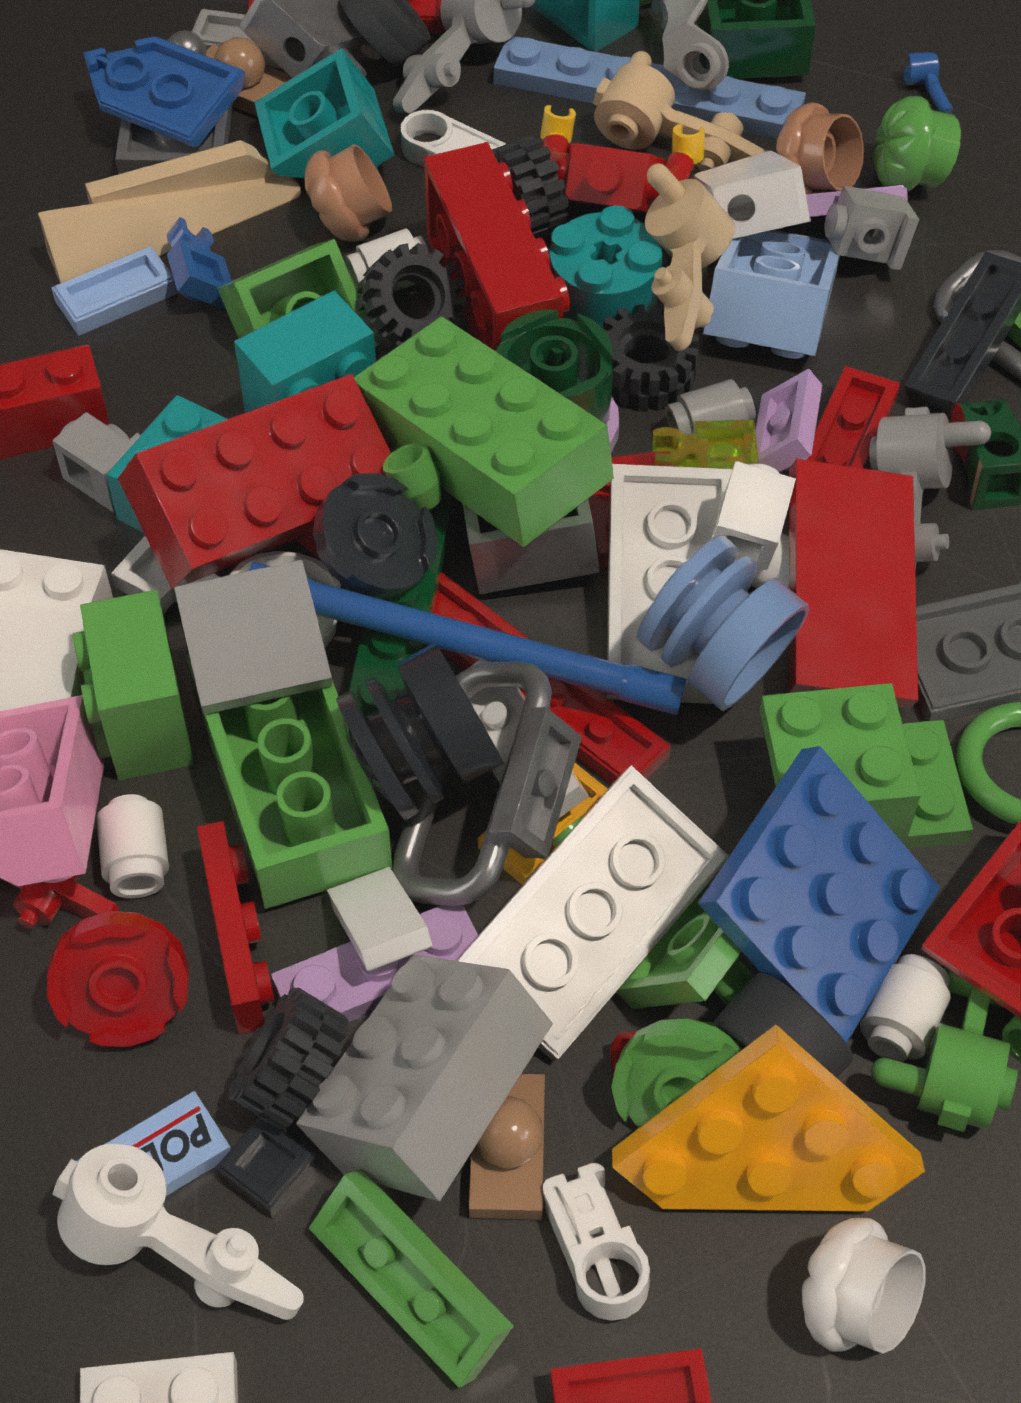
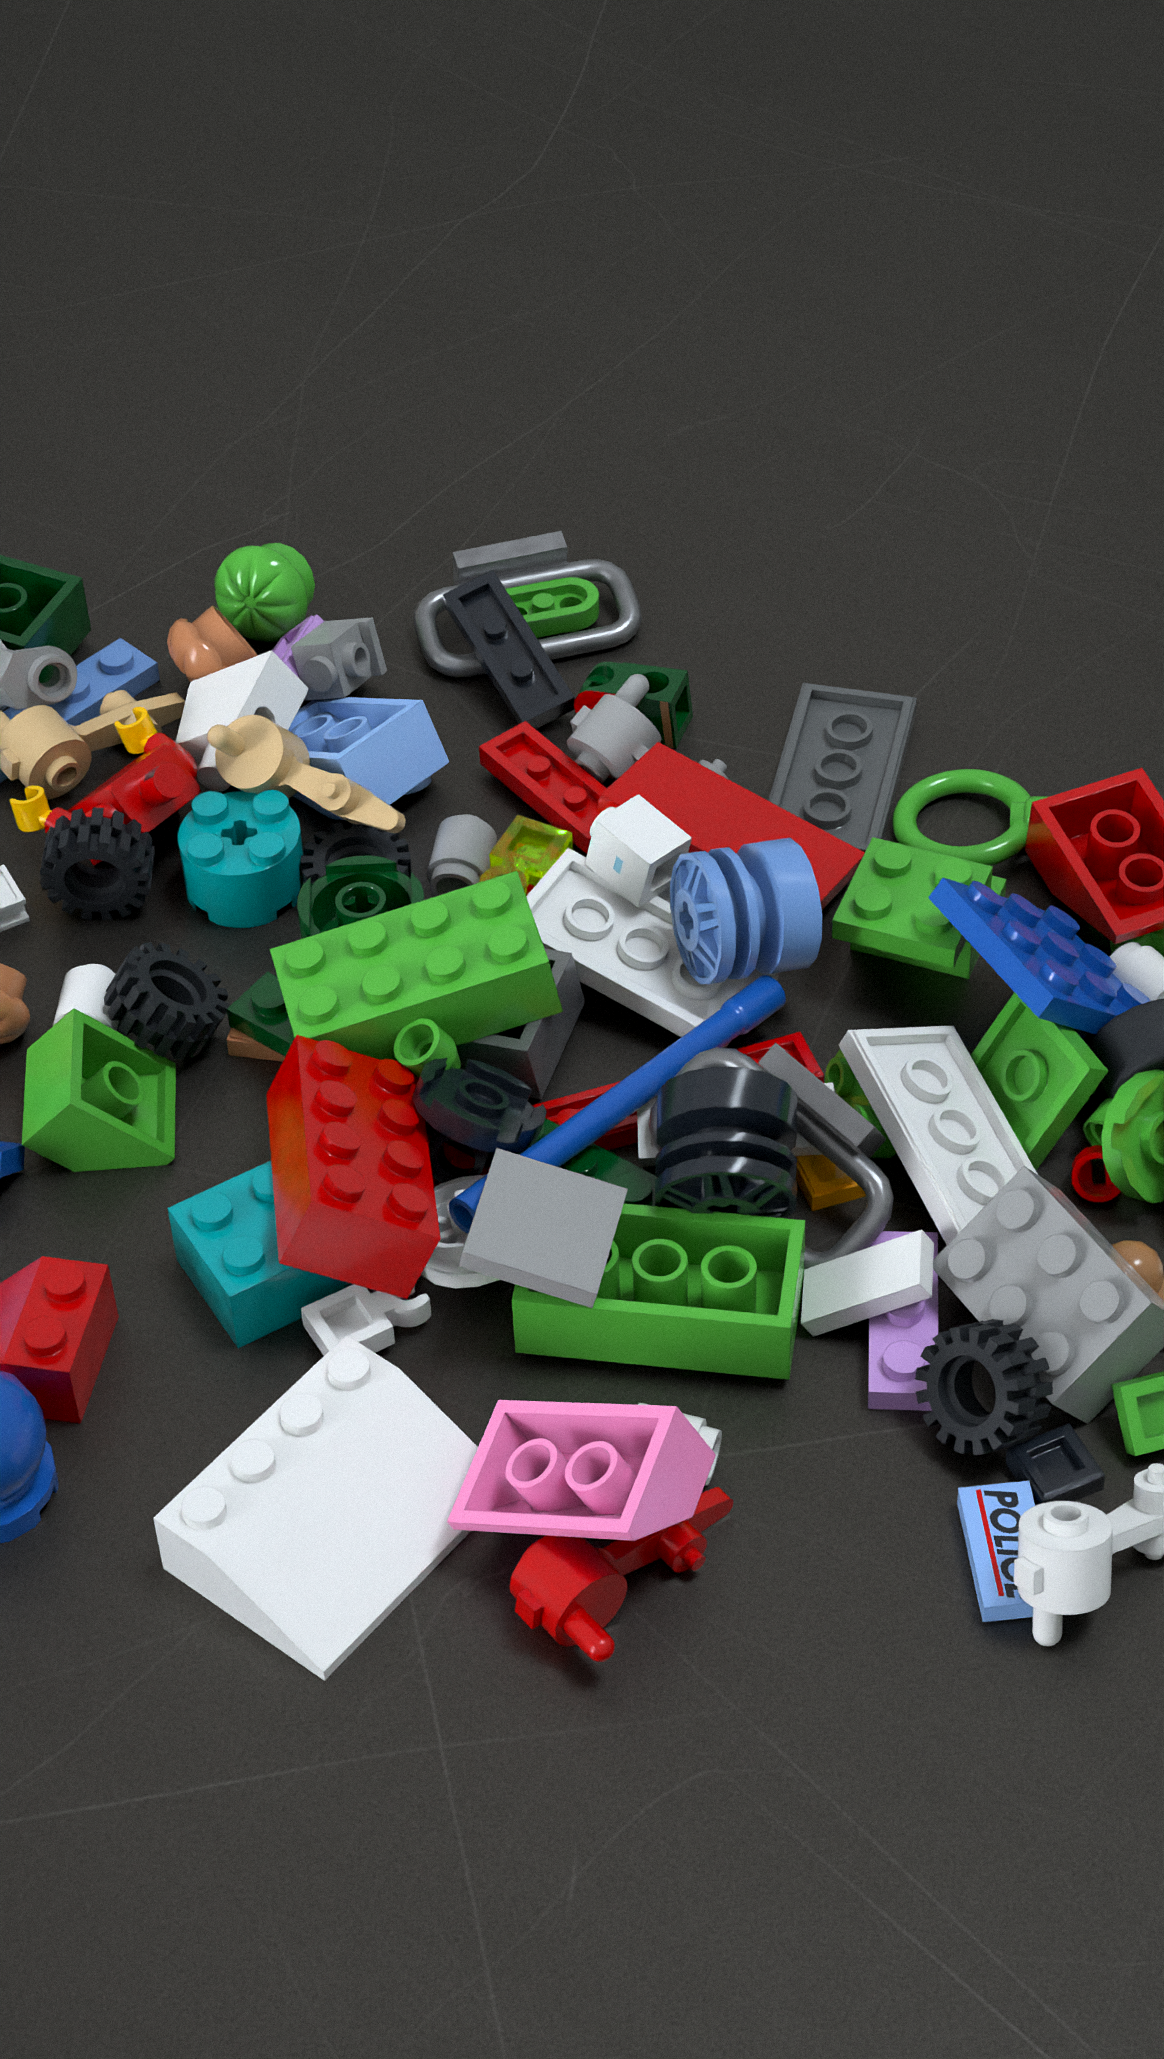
camera: 60 degrees left, 10 degrees down
red tile [47,911,189,1047] -> none
light grey brick [52,412,141,512] -> none
bright green brick [72,589,195,781] -> none
red plate [197,821,274,1035] -> none
teal brick [234,290,376,413] -> none
red brick [424,142,570,351] -> none
lavender plate [749,369,822,472] -> none
blue hand [904,52,953,114] -> none

